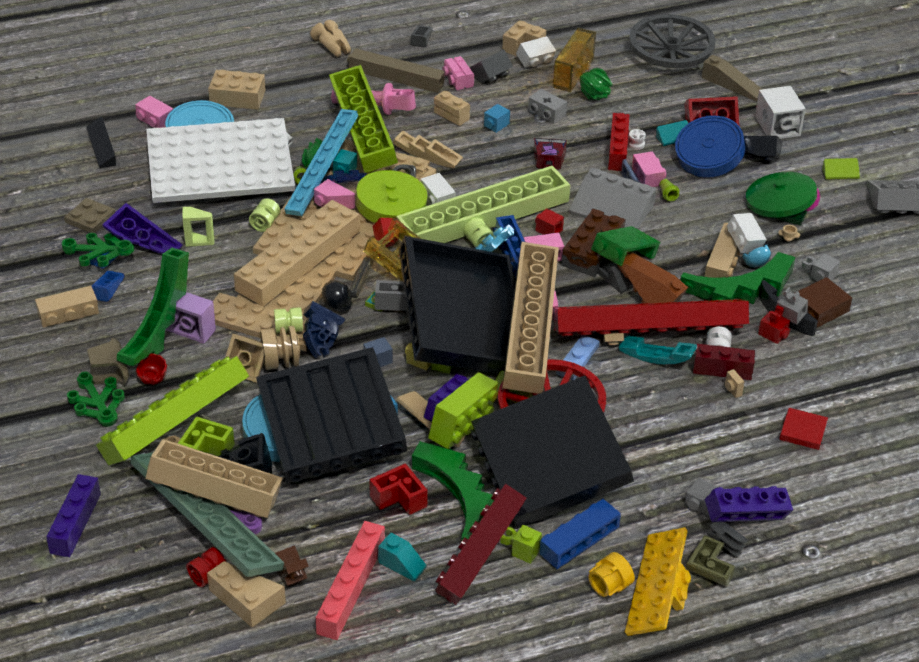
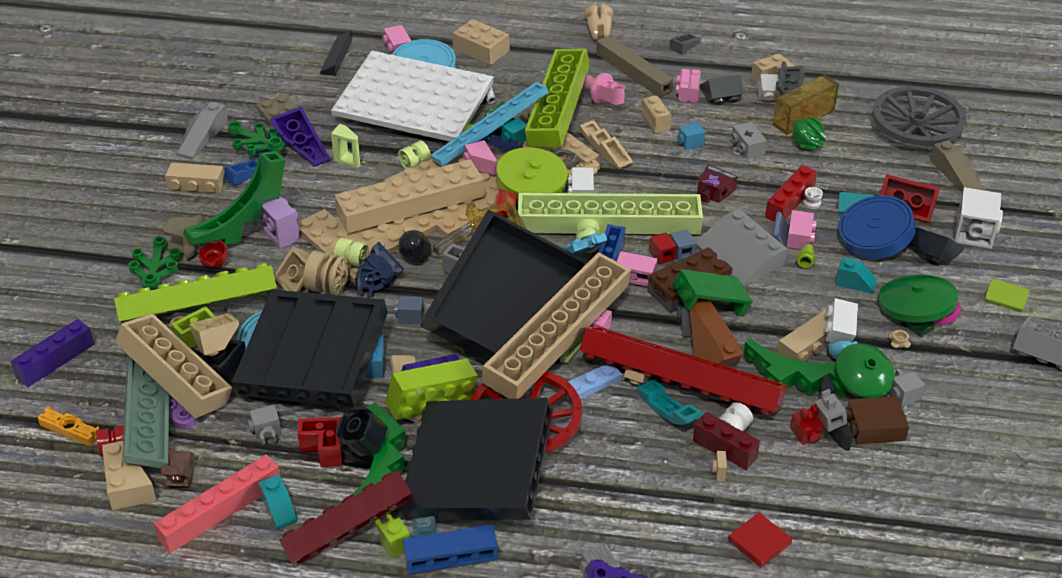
camera: 30 degrees right, 0 degrees up
none -> light orange piece [38,406,100,446]
none -> light grey wedge [177,102,228,160]
none -> tan slope [189,313,239,356]
none -> light grey brick [247,405,281,445]
none -> black brick [336,406,388,456]
none -> clear light blue bracket [412,516,436,536]
none -> sand blue brick [670,230,696,261]
none -> dark grey bracket [776,61,805,97]
none -> teal slope [835,257,877,294]
none -> green dish [835,343,895,399]

